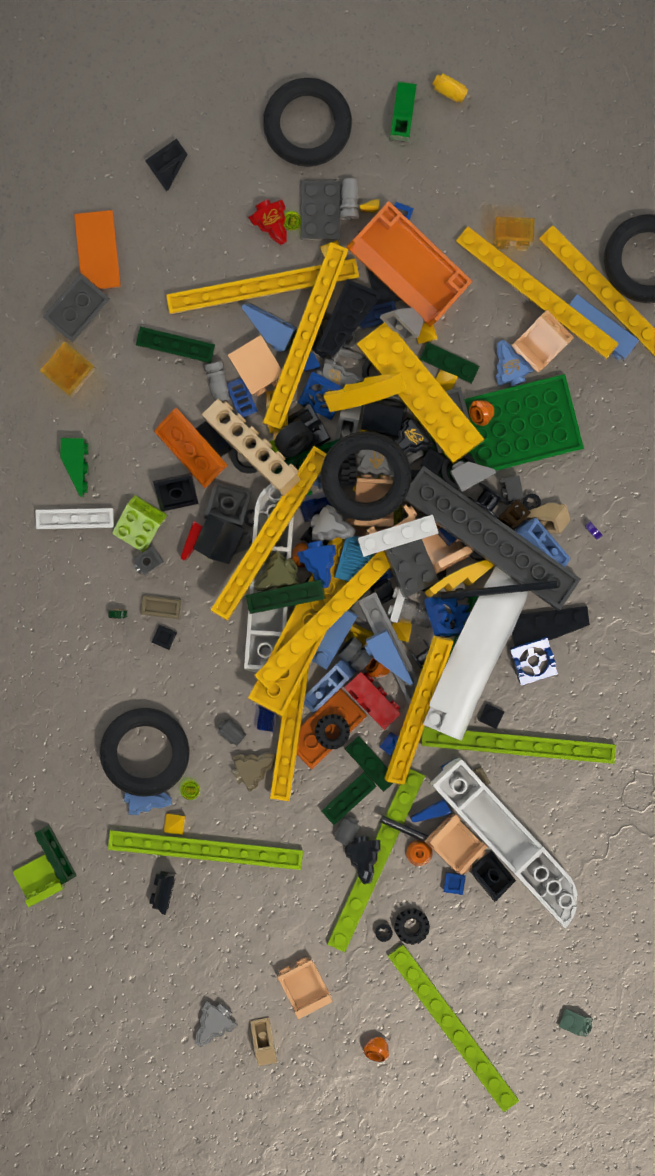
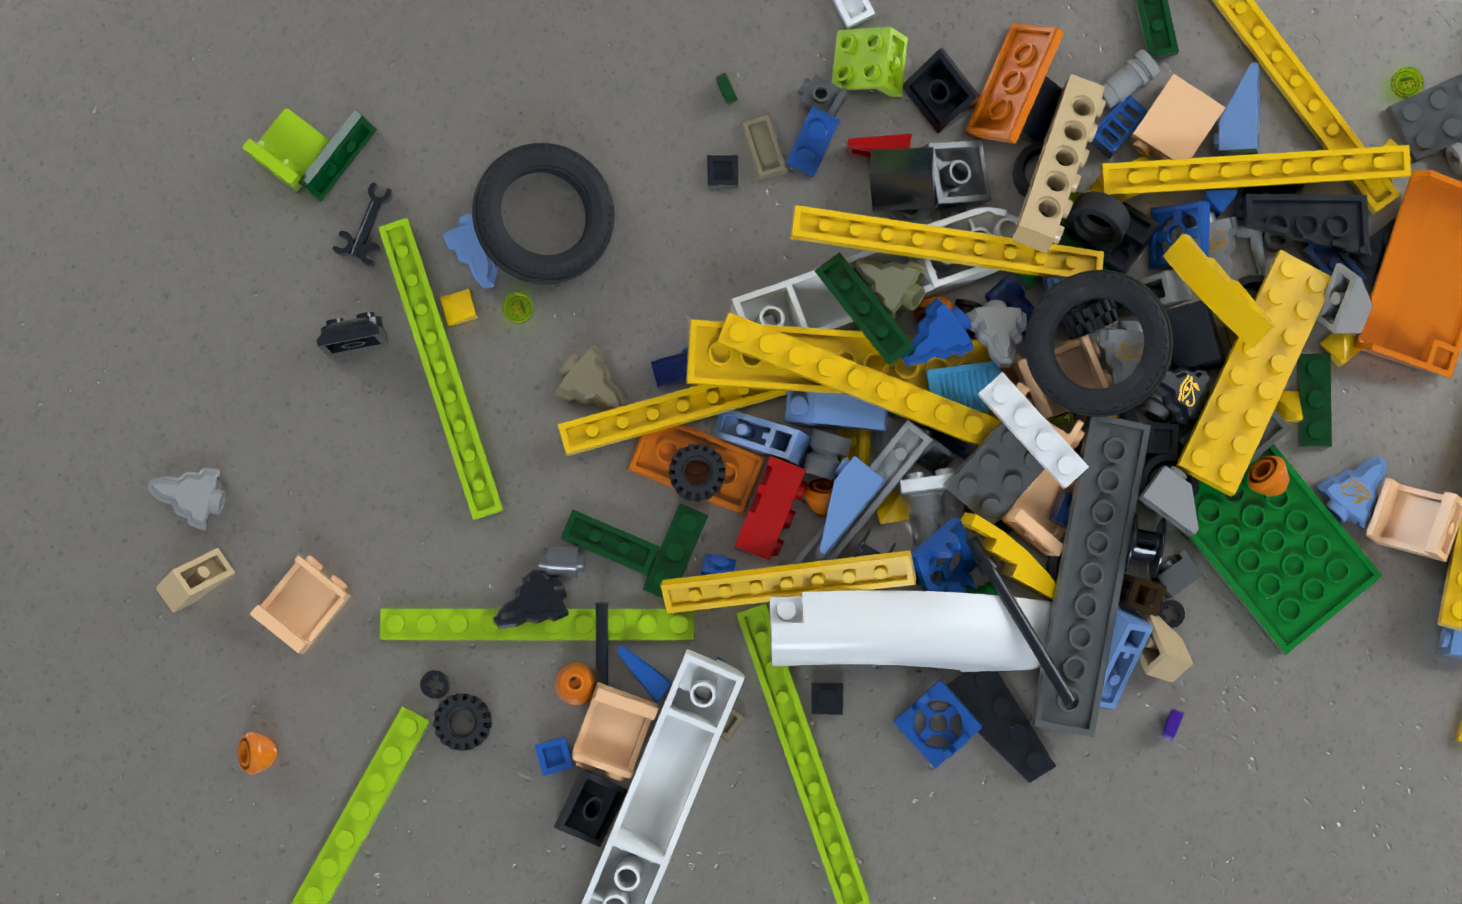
camera: 65 degrees right, 5 degrees down
dark grey brick [217,718,246,746] -> none
red rock [248,199,287,245] -> none
none -> black bar [332,182,393,267]
none -> blue plate [786,107,841,177]

